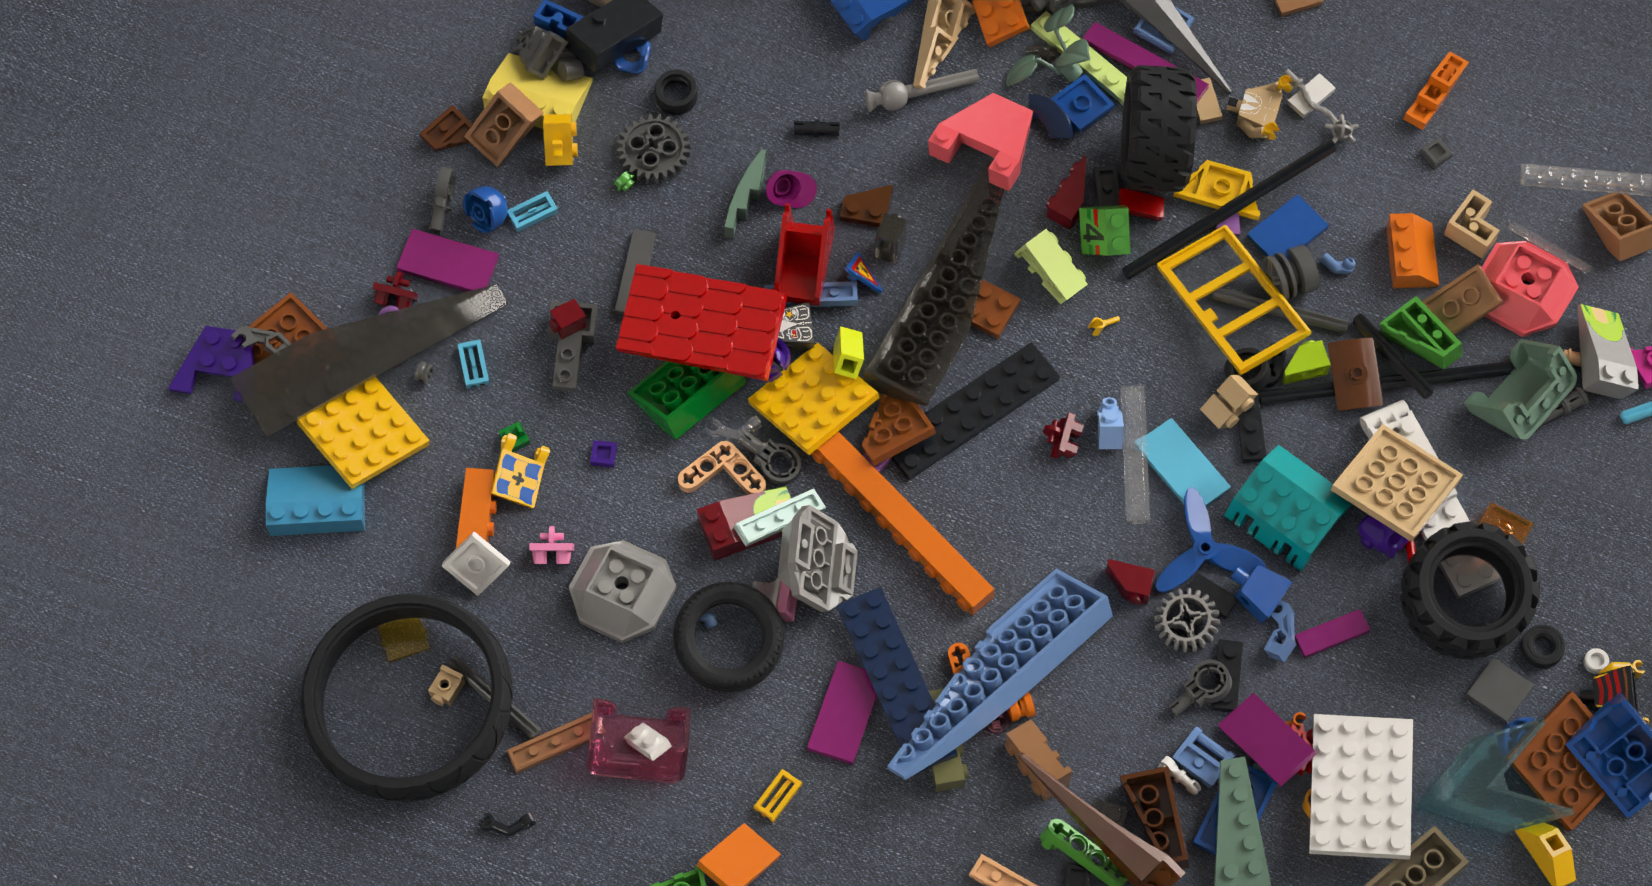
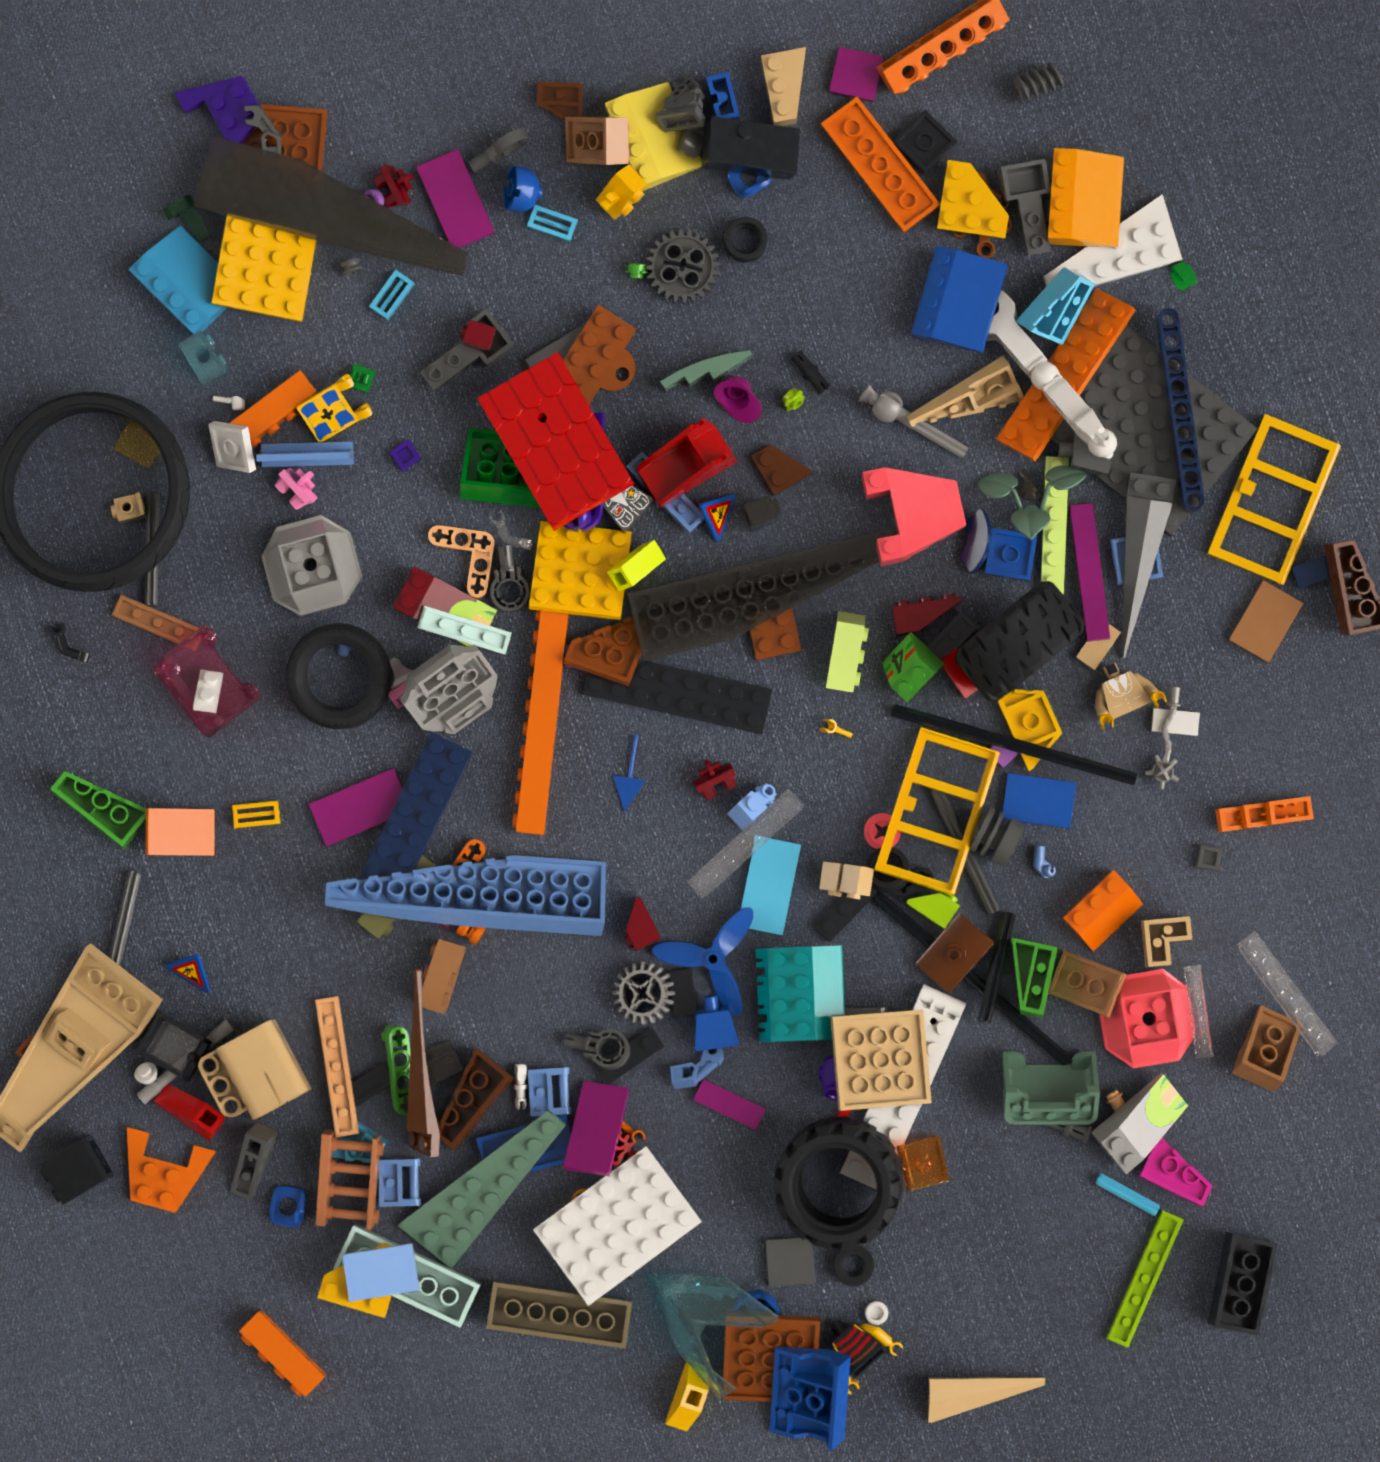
camera: 50 degrees right, 20 degrees up
none -> clear green piece [163,194,211,243]
none -> clear light blue brick [178,330,228,387]
none -> white hand [213,396,245,411]
none -> medium blue fence [256,441,354,467]
none -> dark orange plate [563,305,637,405]
none -> blue piece [613,734,646,812]
none -> lime plate [782,389,805,411]
none -> coral gear [864,813,901,849]

